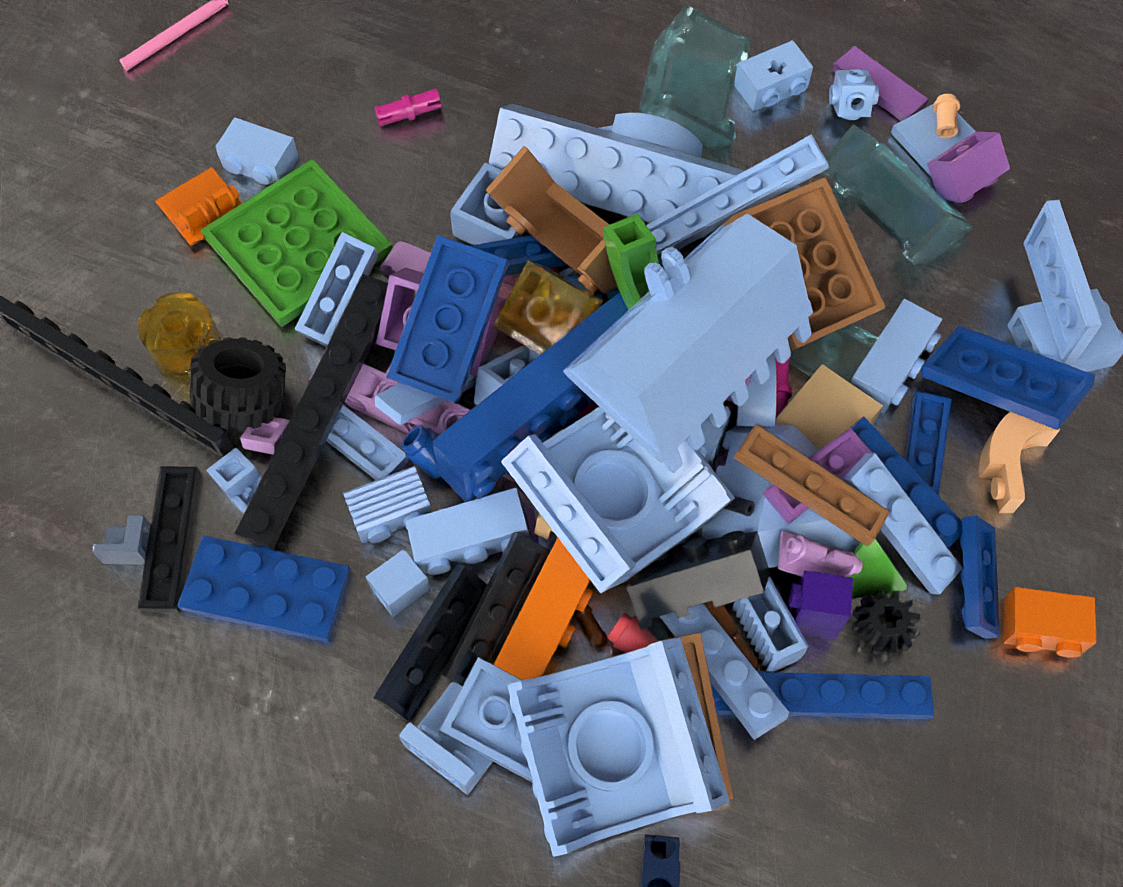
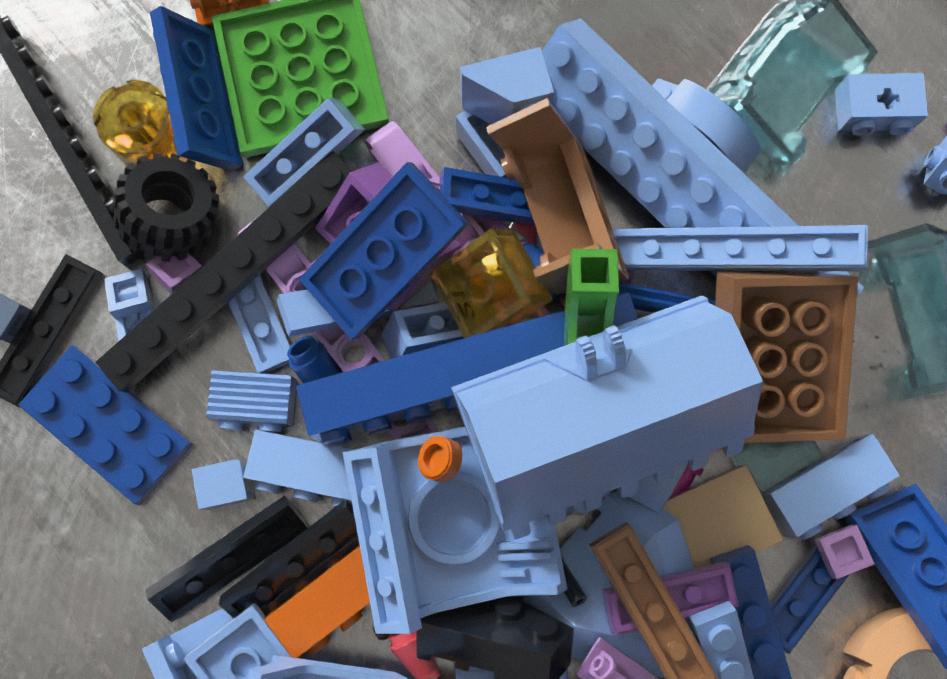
camera: 25 degrees right, 15 degrees up
none -> blue plate [150,6,242,171]
none -> orange tile [418,436,463,483]
none -> light blue slope [460,47,554,124]
none -> lavender plate [814,525,874,579]

